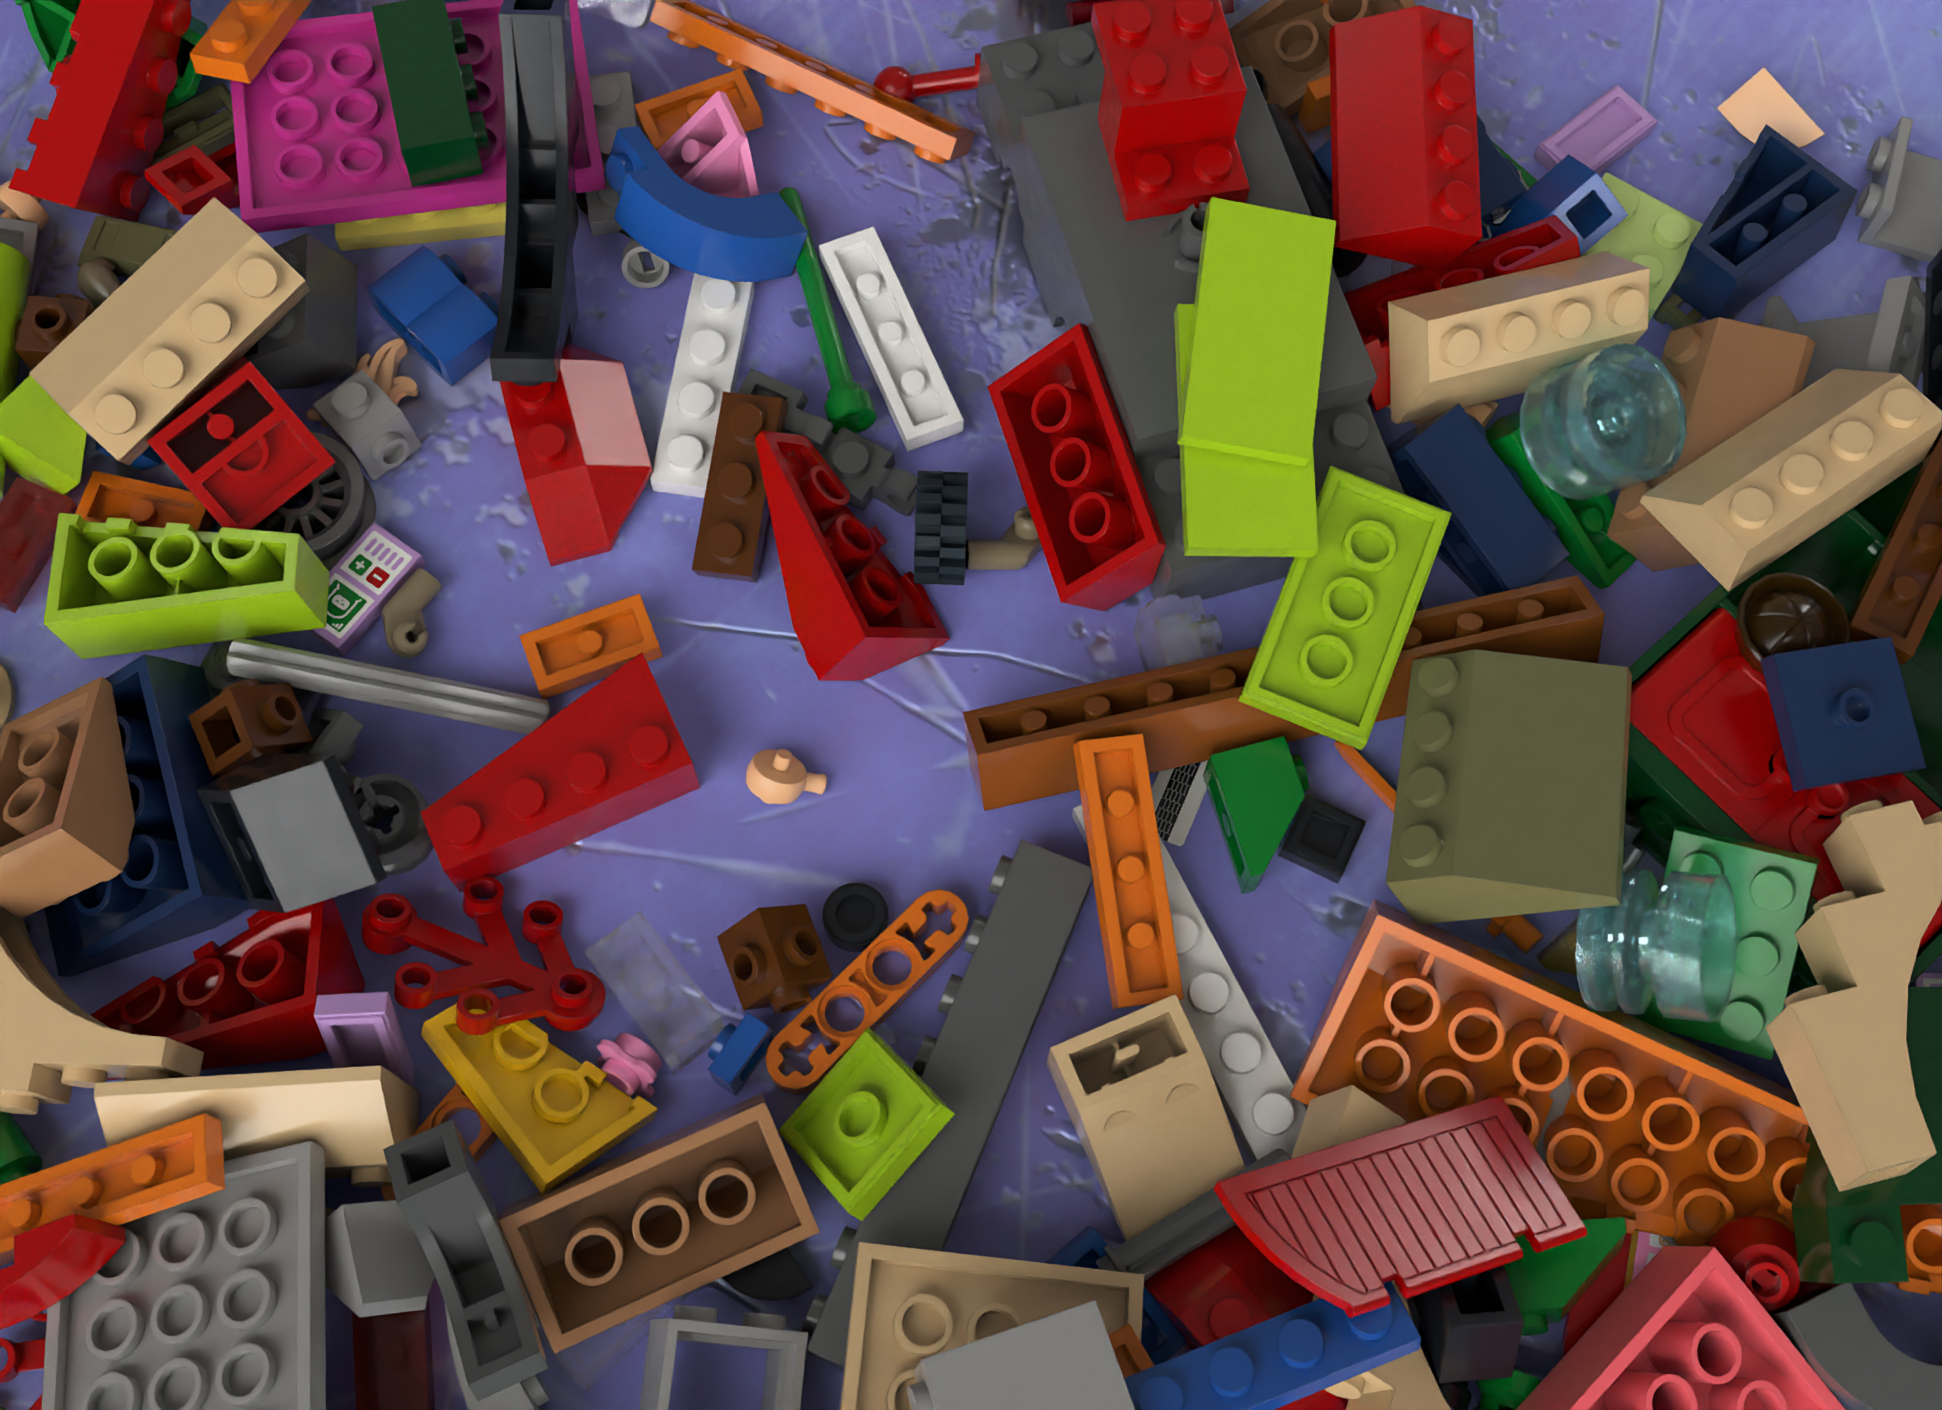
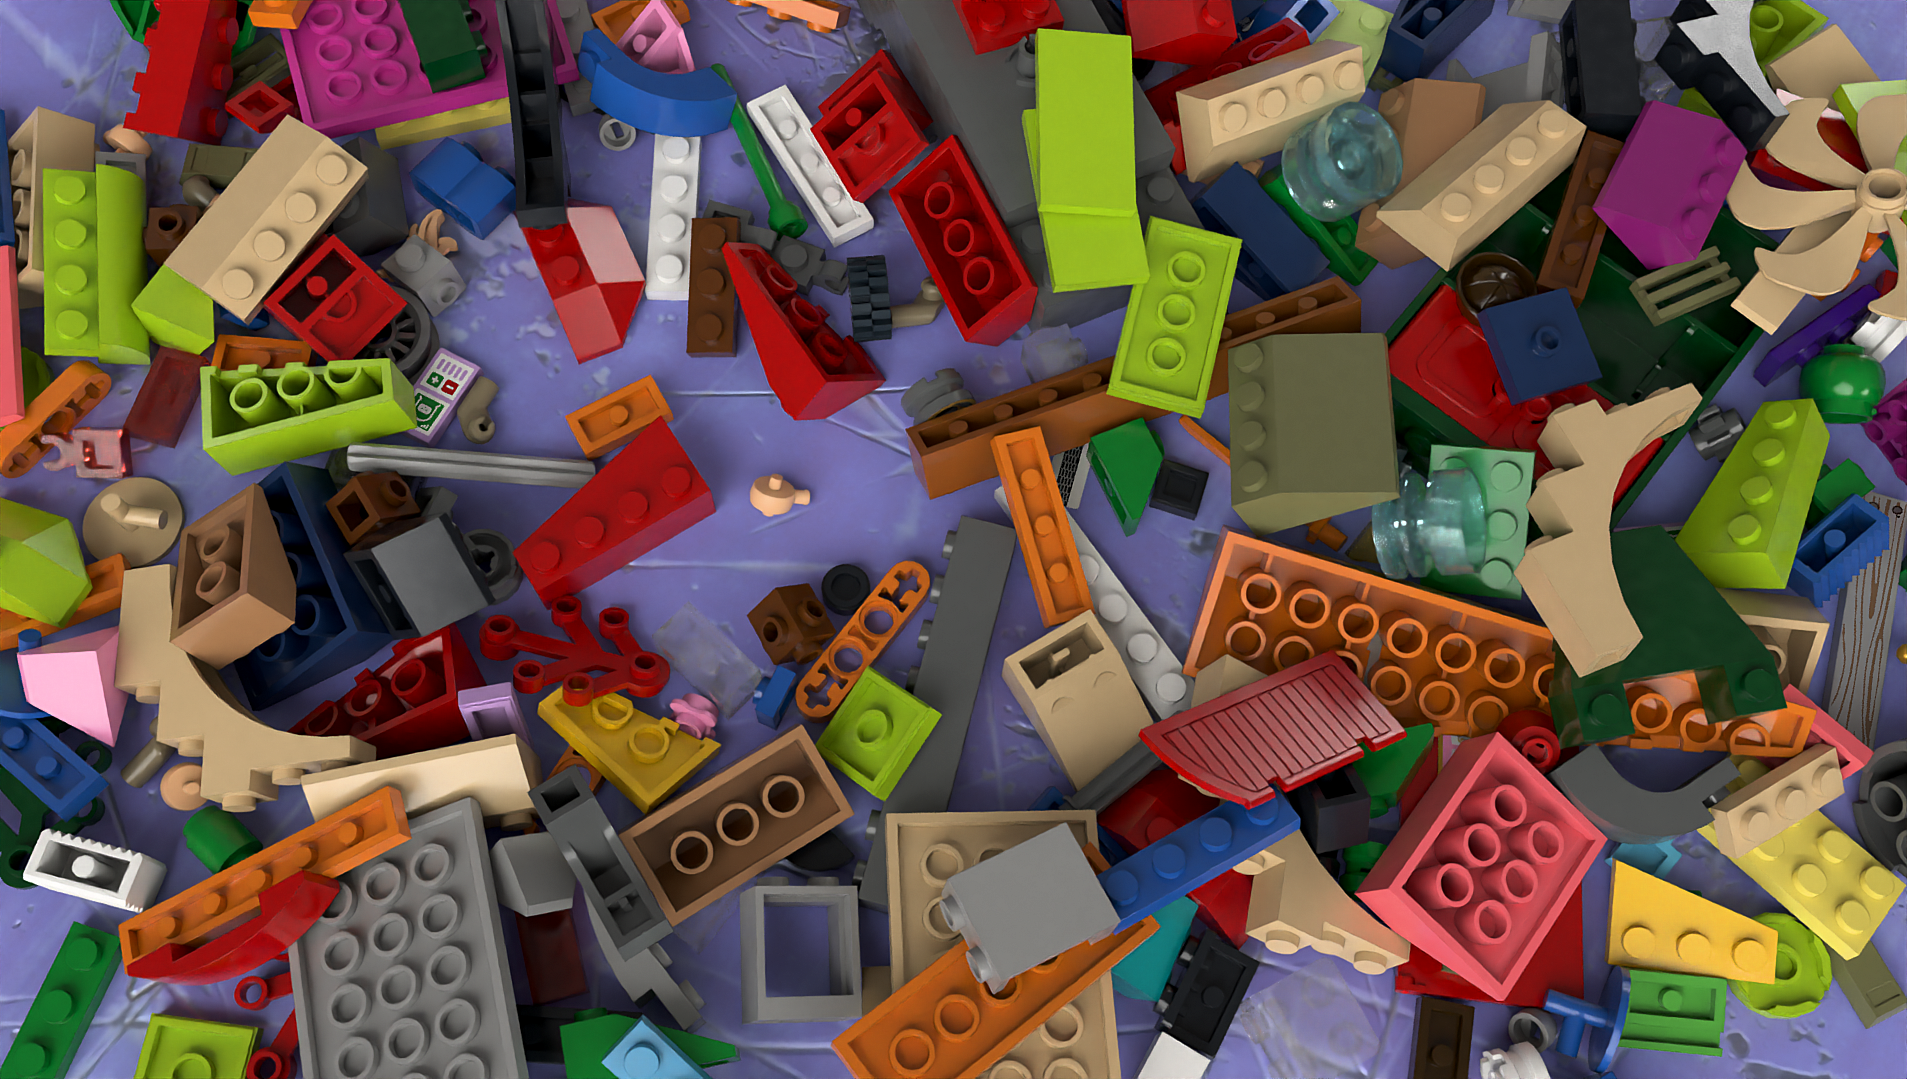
camera: 10 degrees left, 0 degrees up
none -> red bracket [810,48,933,203]
none -> dark grey wheel [901,368,977,426]

